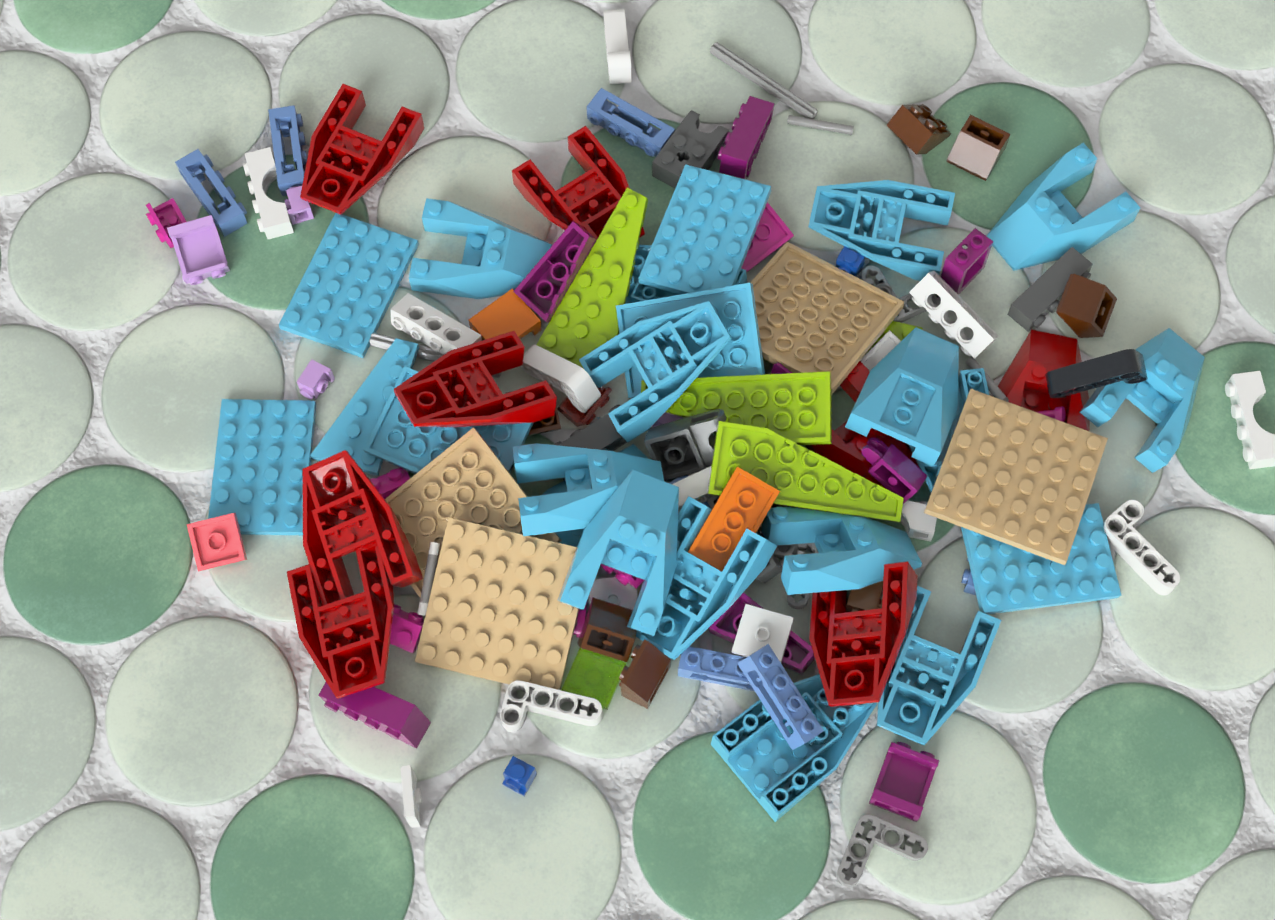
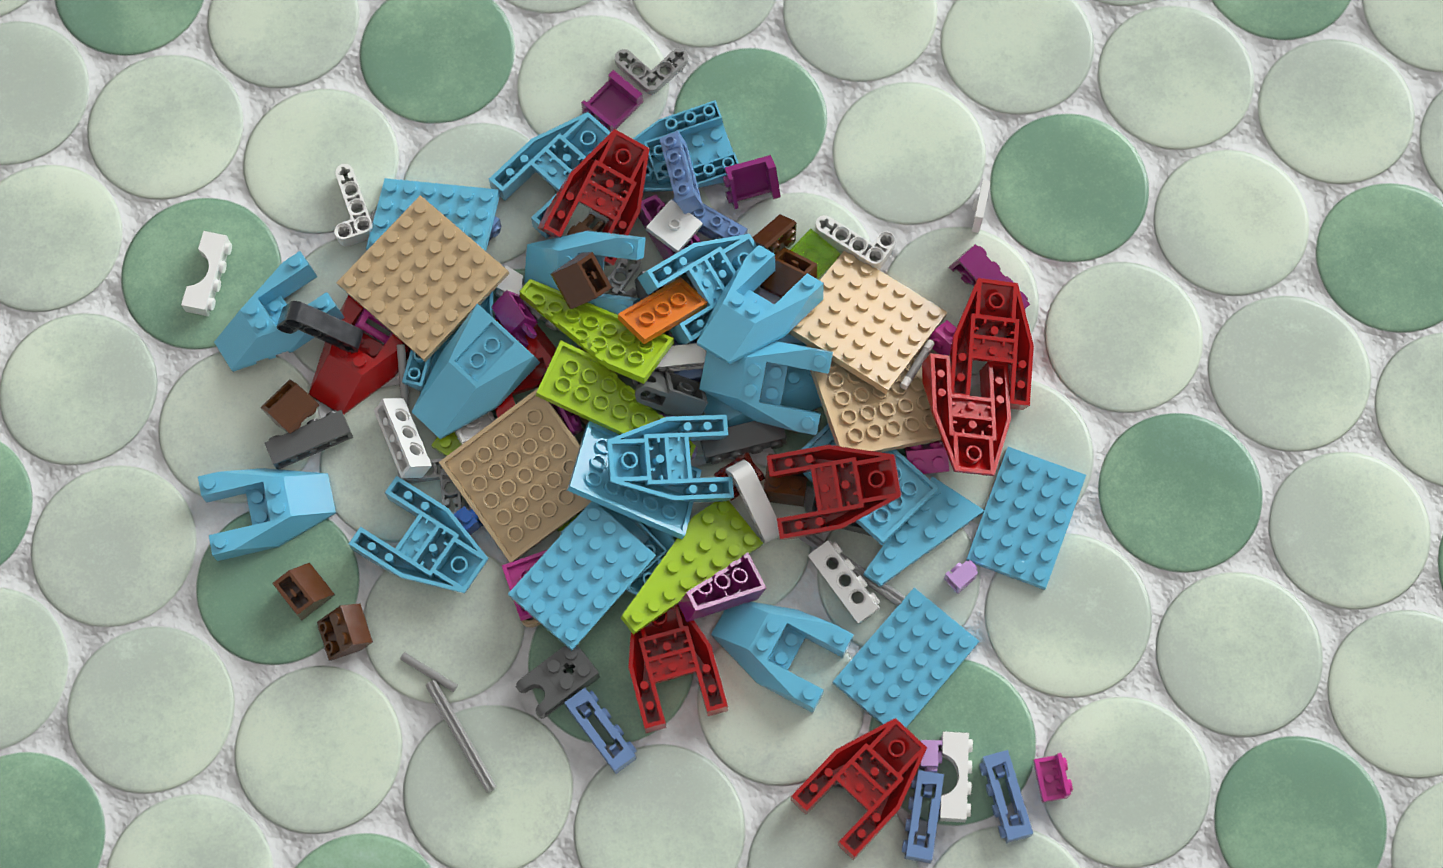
camera: 160 degrees left, 5 degrees up
lavender panel [167,215,230,285] -> none
coral plate [187,513,247,571] -> none
orange panel [468,289,542,340] -> none
blue brick [502,756,537,796] -> none
white beam [603,9,631,84] -> none
magenta wedge [718,96,775,179] -> none
magenta window [940,228,993,295] -> none
none -> reddish brown slope [550,252,612,309]
none -> magenta panel [723,155,781,209]

